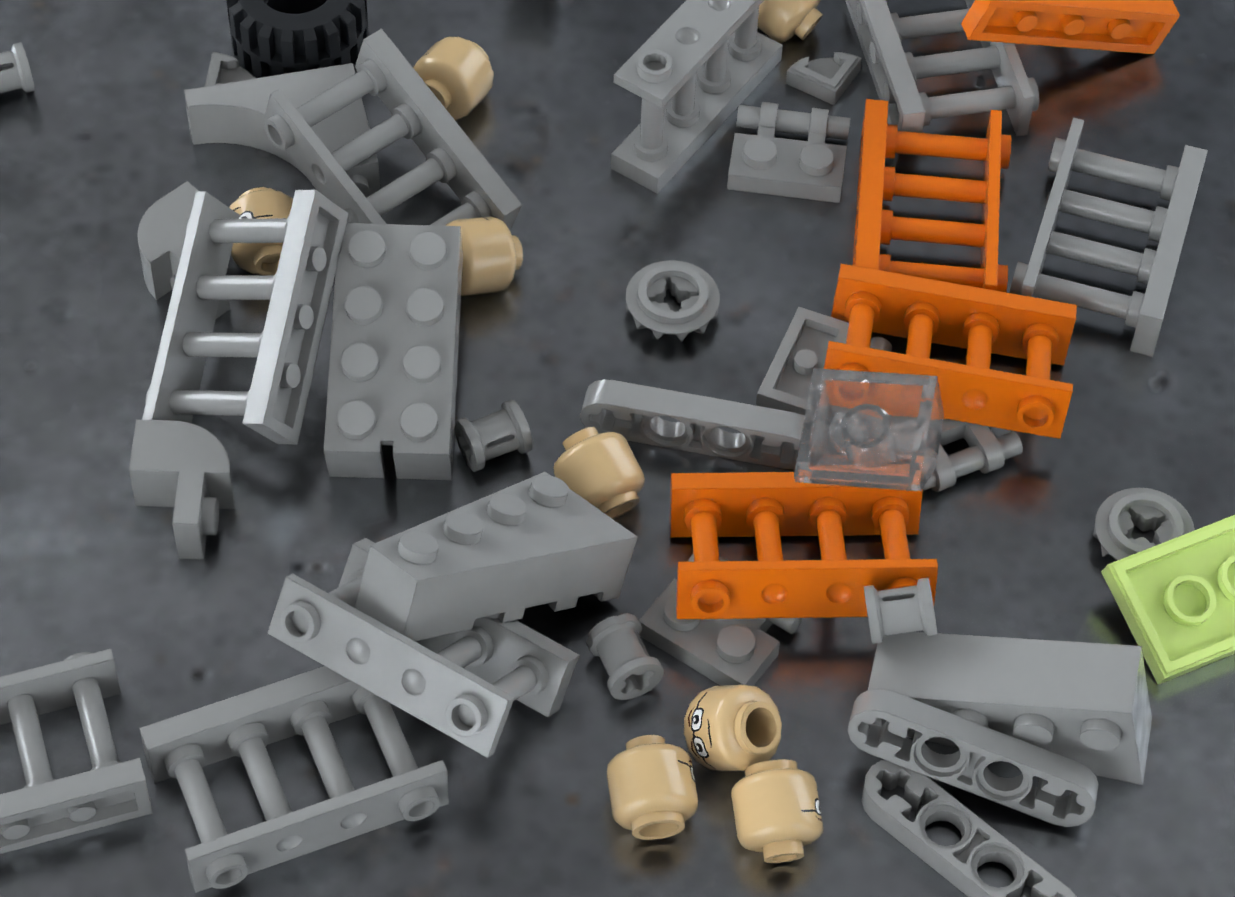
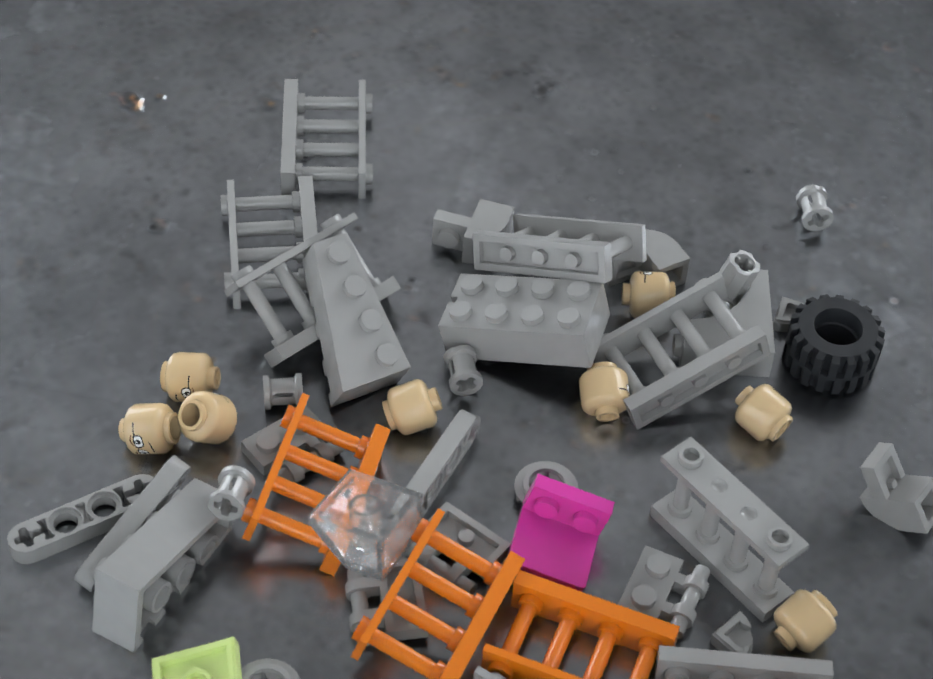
camera: 105 degrees right, 5 degrees down
none -> dark pink bracket [508,474,615,592]
none -> light grey piece [705,250,760,317]

